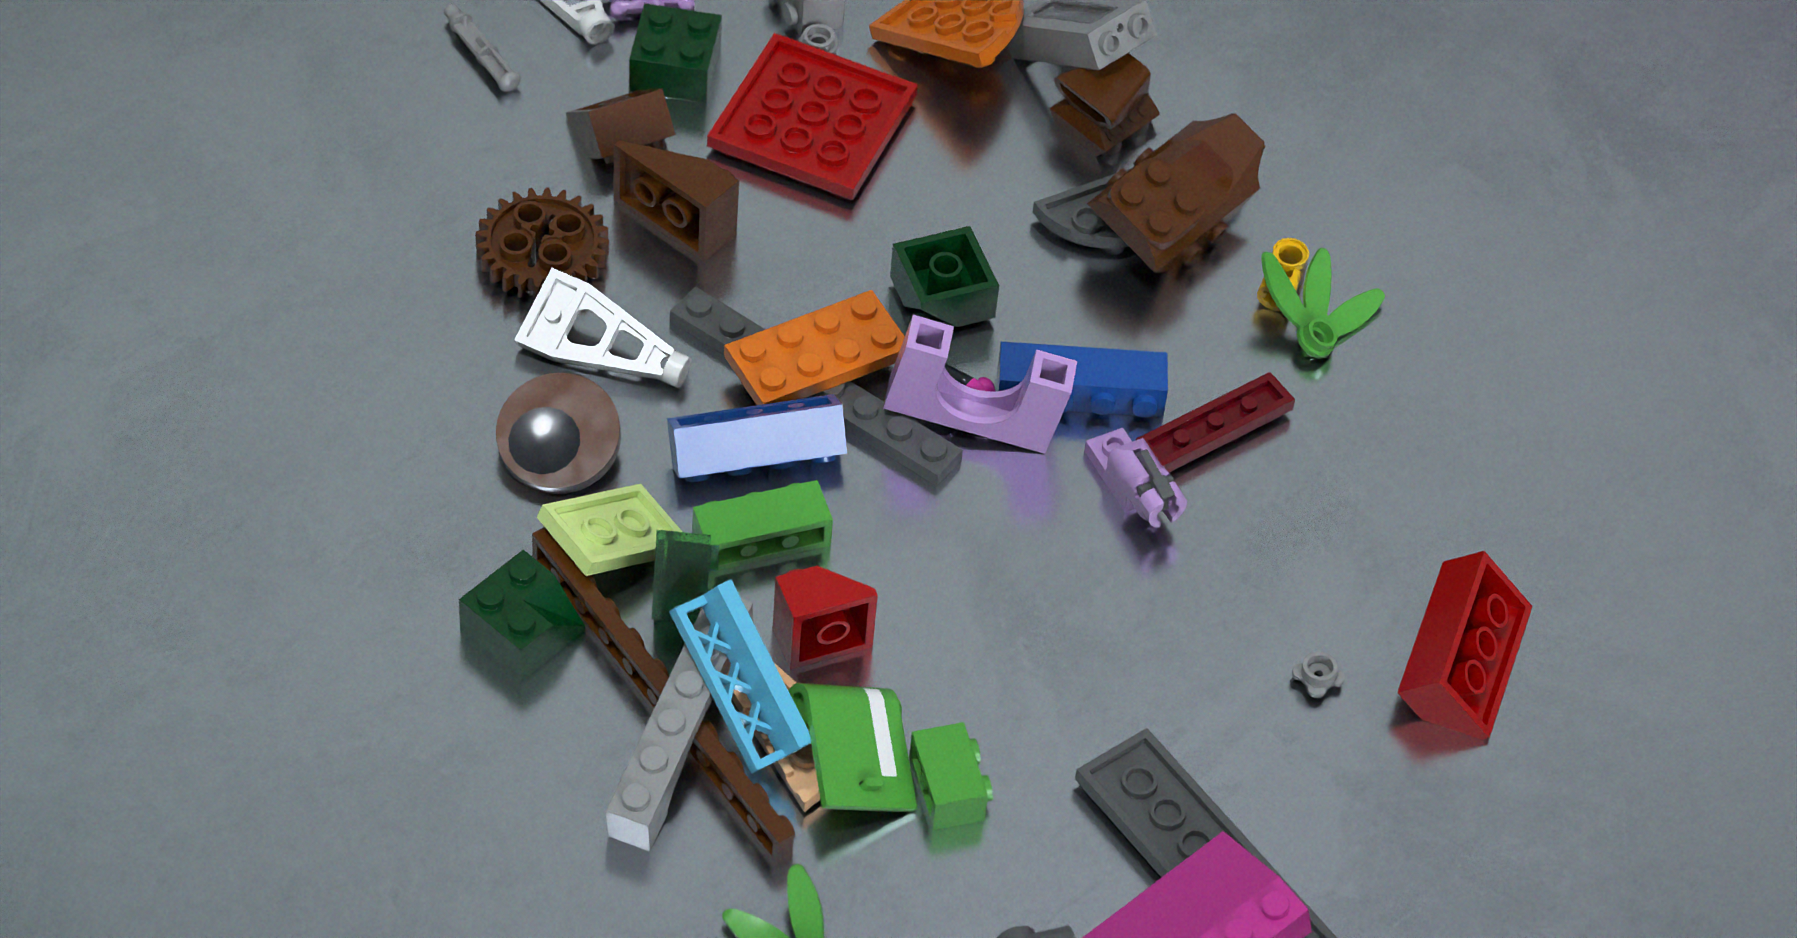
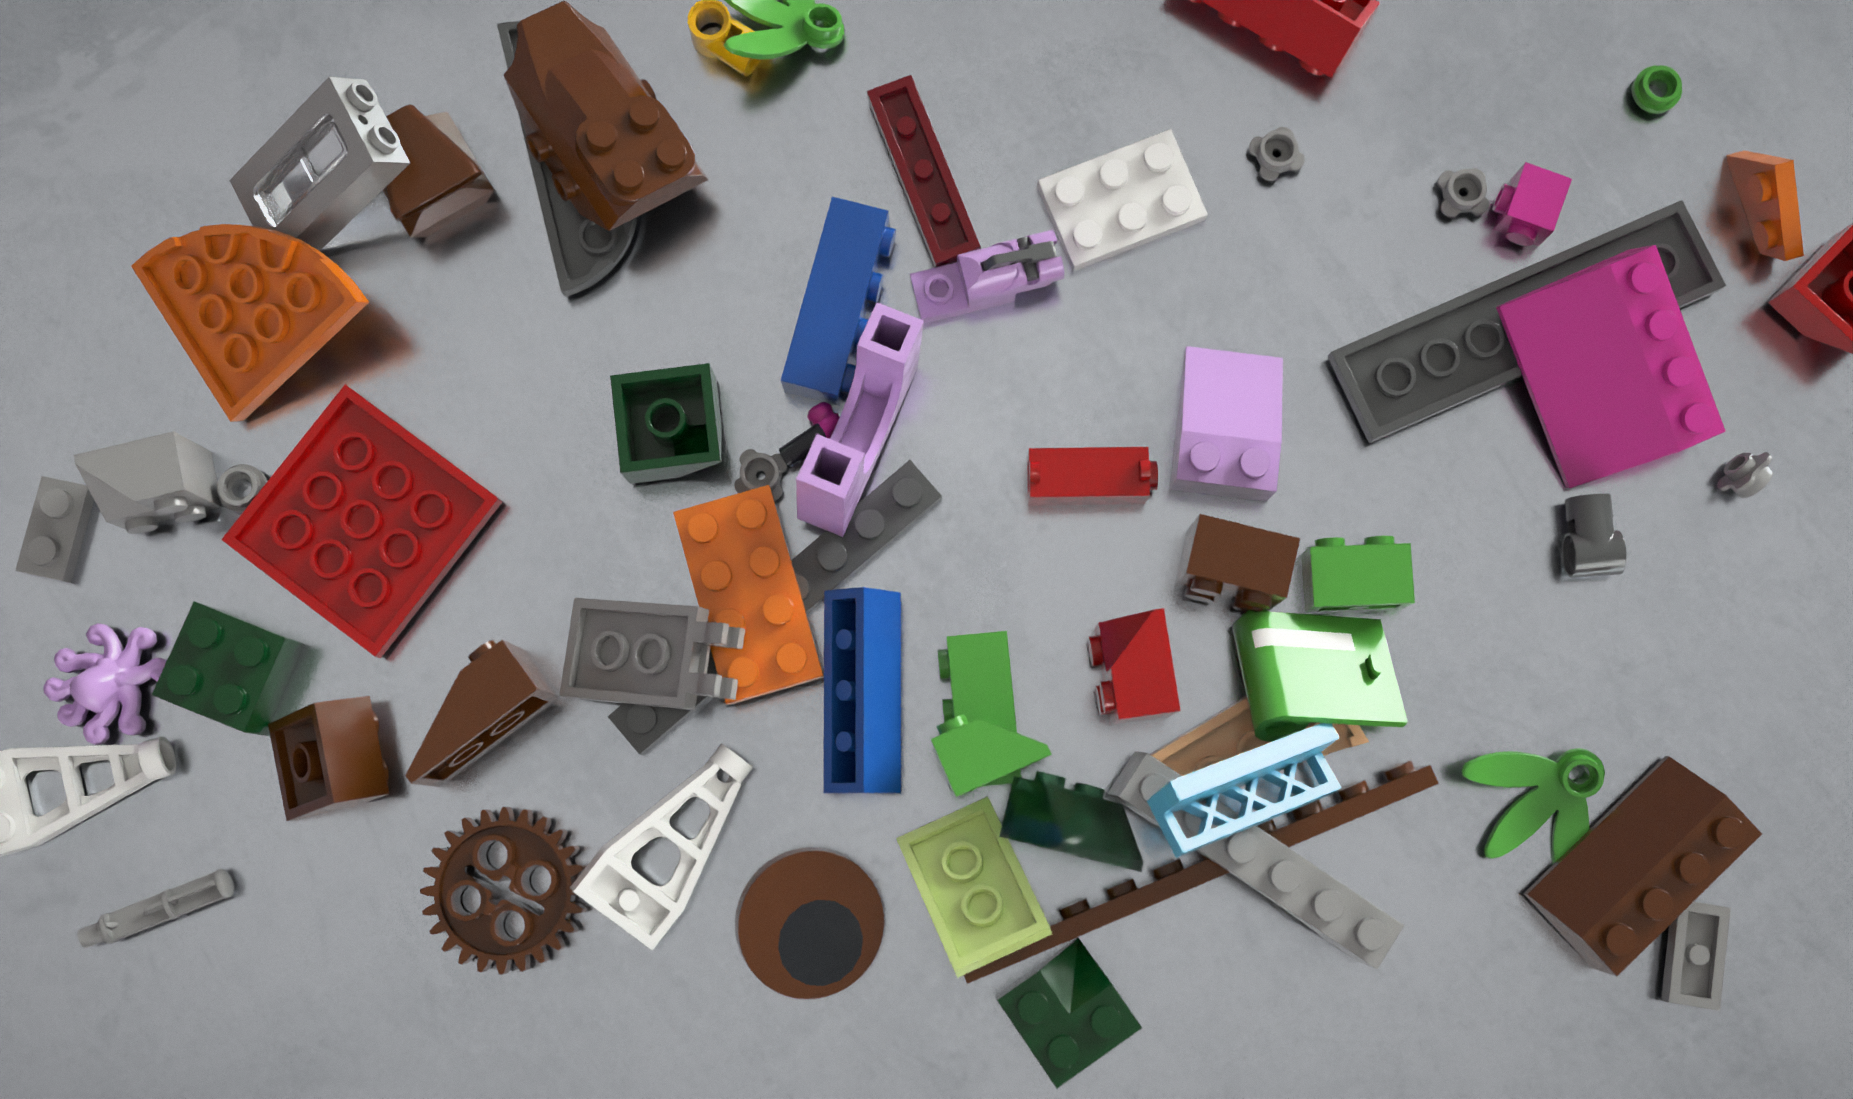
camera: 70 degrees left, 30 degrees up
none -> light grey tile [559,598,745,710]
none -> bright green slope [931,714,1052,798]
none -> red brick [1027,447,1158,506]
none -> white plate [1037,129,1208,272]
none -> lavender slope [1170,346,1283,502]
none -> reddish brown brick [1174,514,1300,612]
none -> light grey plate [1437,168,1489,217]
none -> dark pink brick [1492,162,1572,246]

